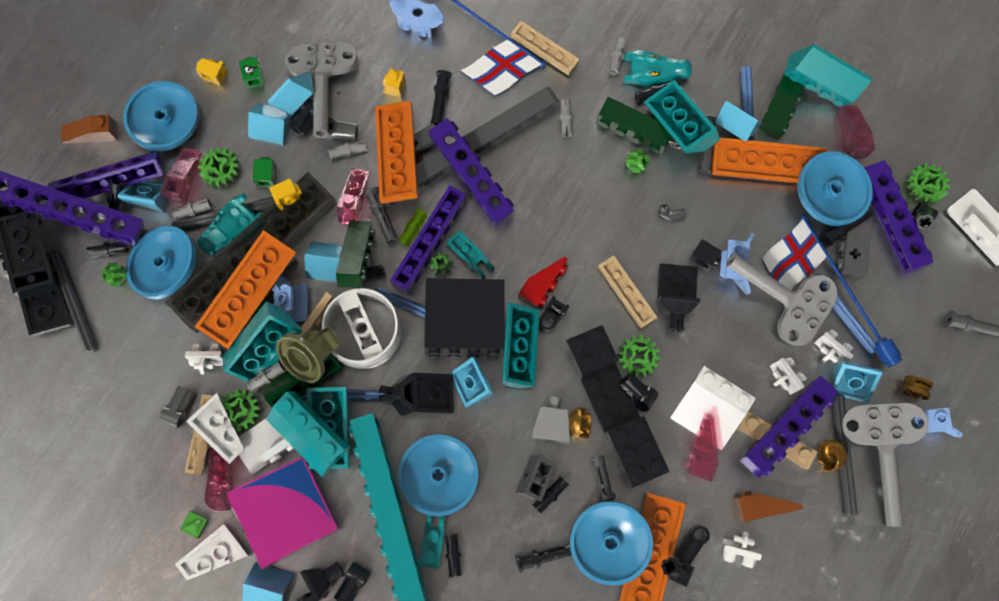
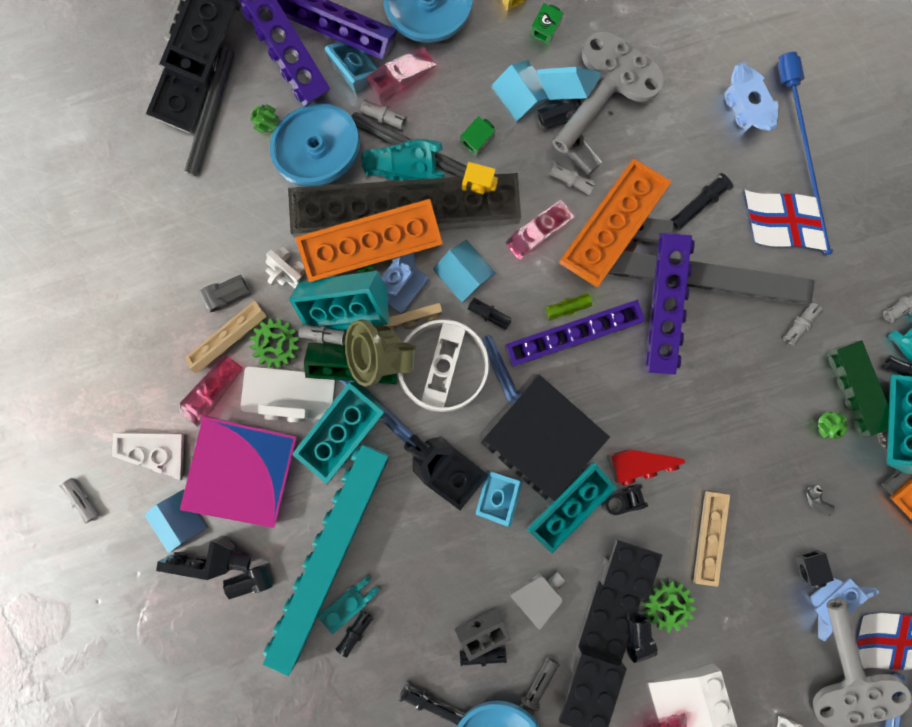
camera: 40 degrees right, 10 degrees up
black pin [86,242,129,259] -> none
black pin [106,180,123,211] -> none
bright green tile [180,511,209,538] -> none
white wing [186,393,244,464] -> none
bright green gear [198,147,240,188] -> none
teal slope [267,391,351,477] -> none
dark green brick [336,220,376,288] -> none
dark grey pin [364,187,398,243] -> none
yellow brick [383,68,406,97] -> none
dark azure dish [398,435,479,516] -> none
bright green gear [429,252,453,277] -> none
teal hinge [446,230,495,279] -> none
tan plate [510,21,579,76] -> none
pearl gold hair [569,407,591,439] -> none
black plate [656,263,700,332] -> none

